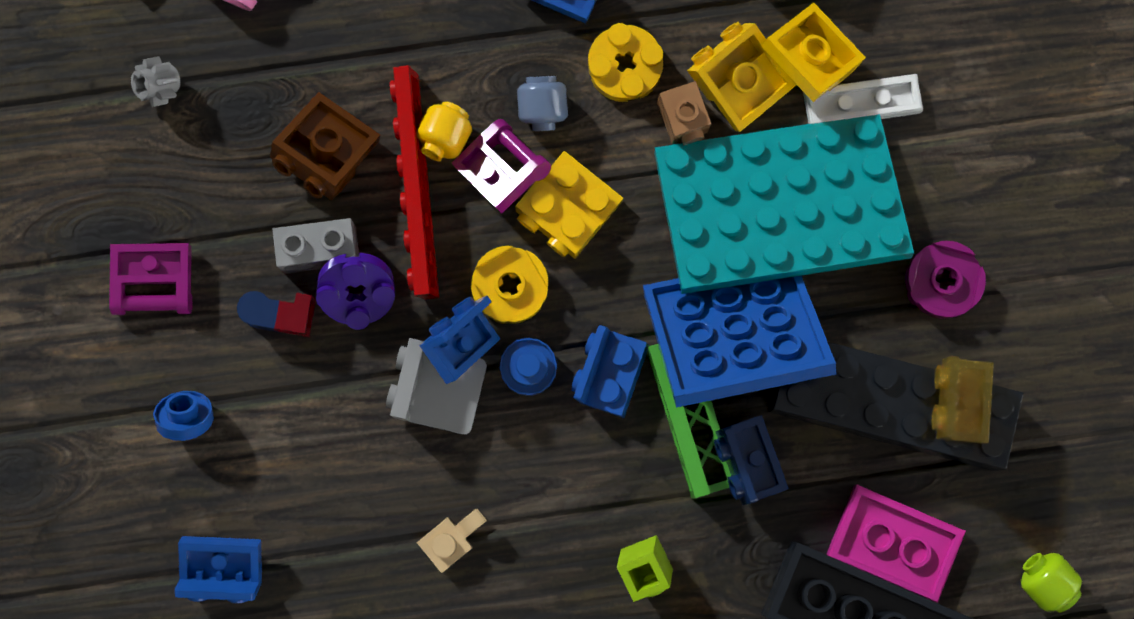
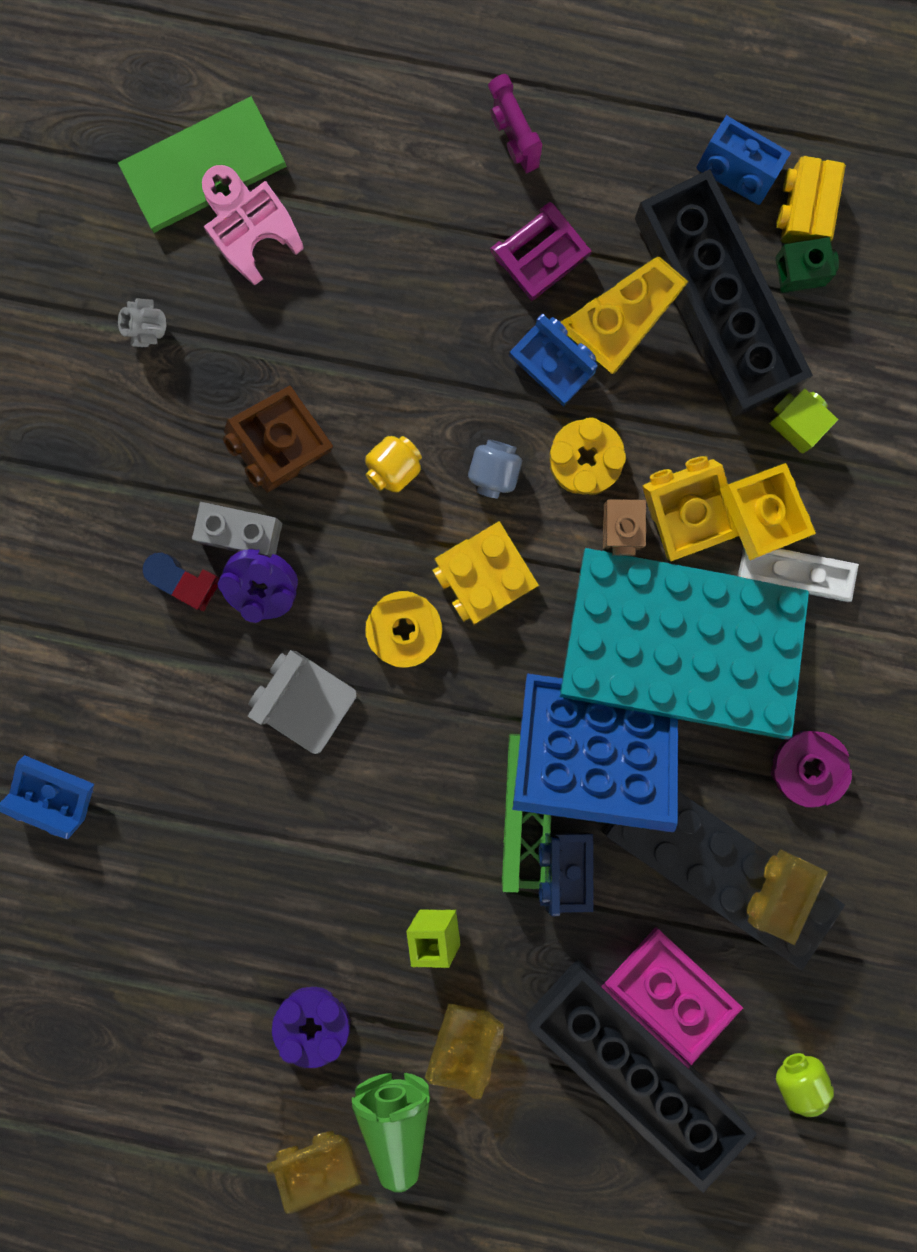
camera: 30 degrees right, 5 degrees up
magenta plate [109,243,193,315] -> none
blue plate [153,391,214,441] -> none
red plate [390,65,439,300] -> none
tan plate [417,508,487,573] -> none
blue bracket [419,295,500,384] -> none
magenta plate [451,119,551,214] -> none
blue plate [500,338,557,396] -> none
blue bracket [572,325,650,418] -> none

